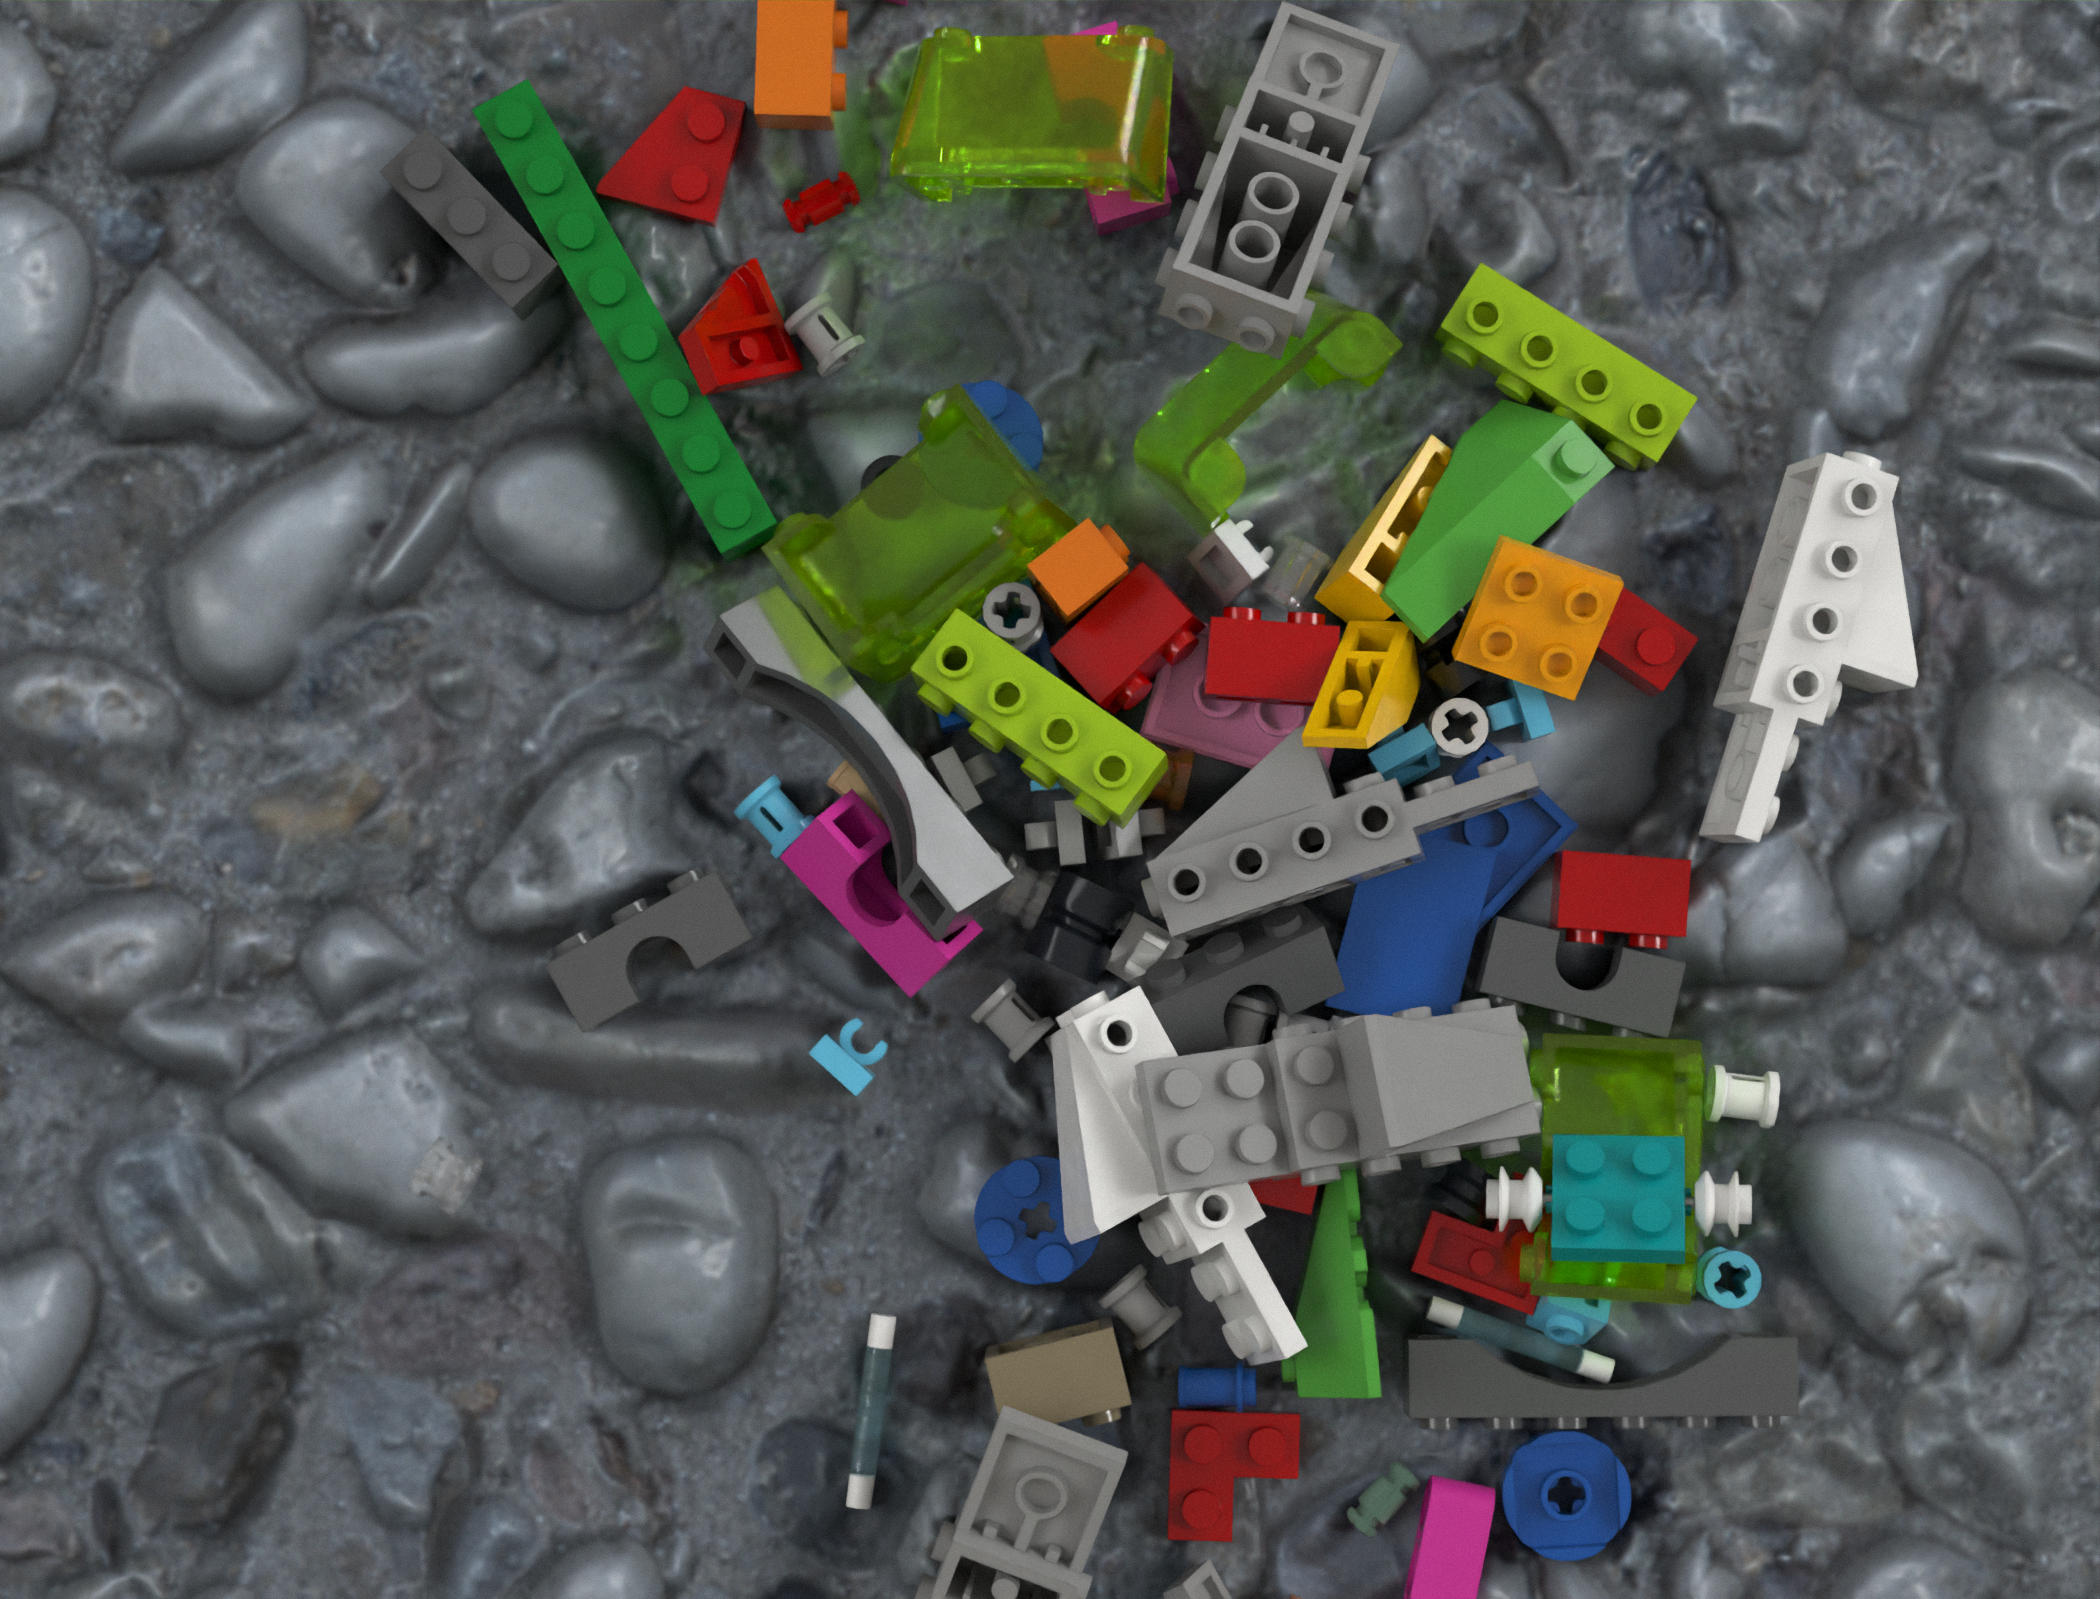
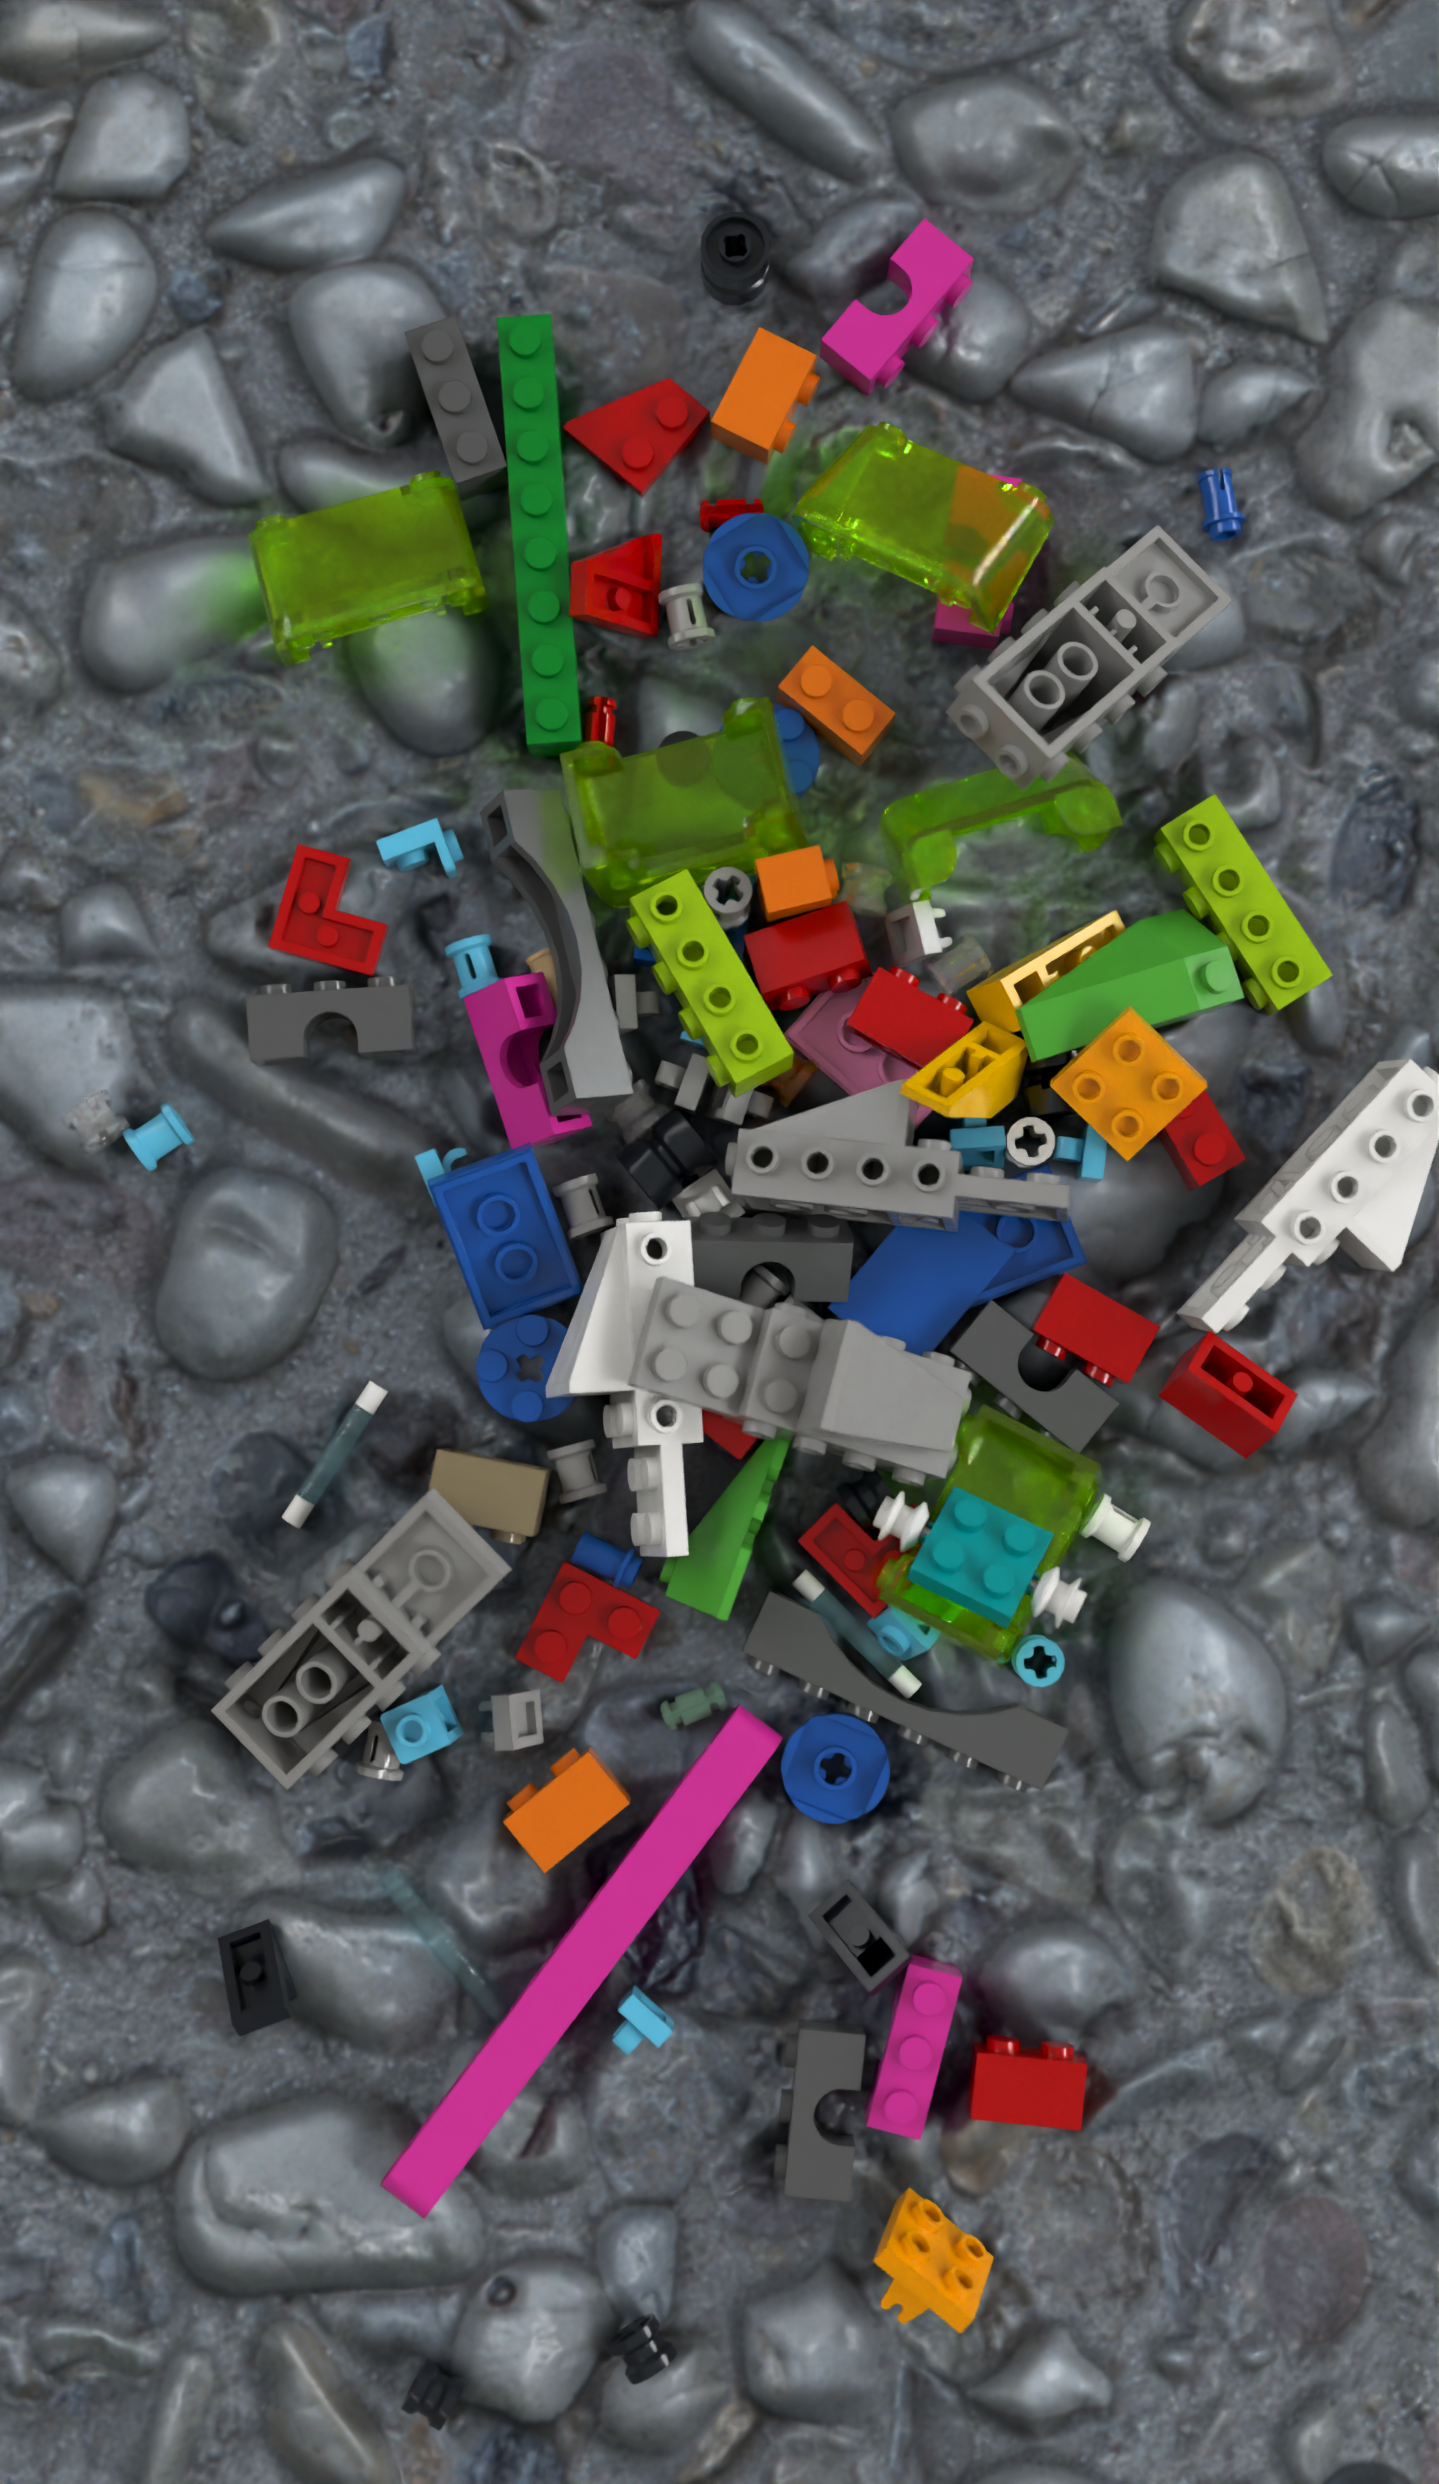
camera: 25 degrees right, 0 degrees up
none -> medium azure bush [122,1102,195,1172]
none -> clear neon green windscreen [248,471,491,667]
none -> red plate [268,844,389,978]
none -> medium azure bracket [376,818,464,879]
none -> blue tile [427,1142,584,1330]
none -> red piece [583,696,616,763]
none -> blue plate [703,513,809,622]
none -> orange brick [777,645,896,767]
none -> clear wheel [833,862,894,918]
none -> red brick [1158,1332,1298,1459]

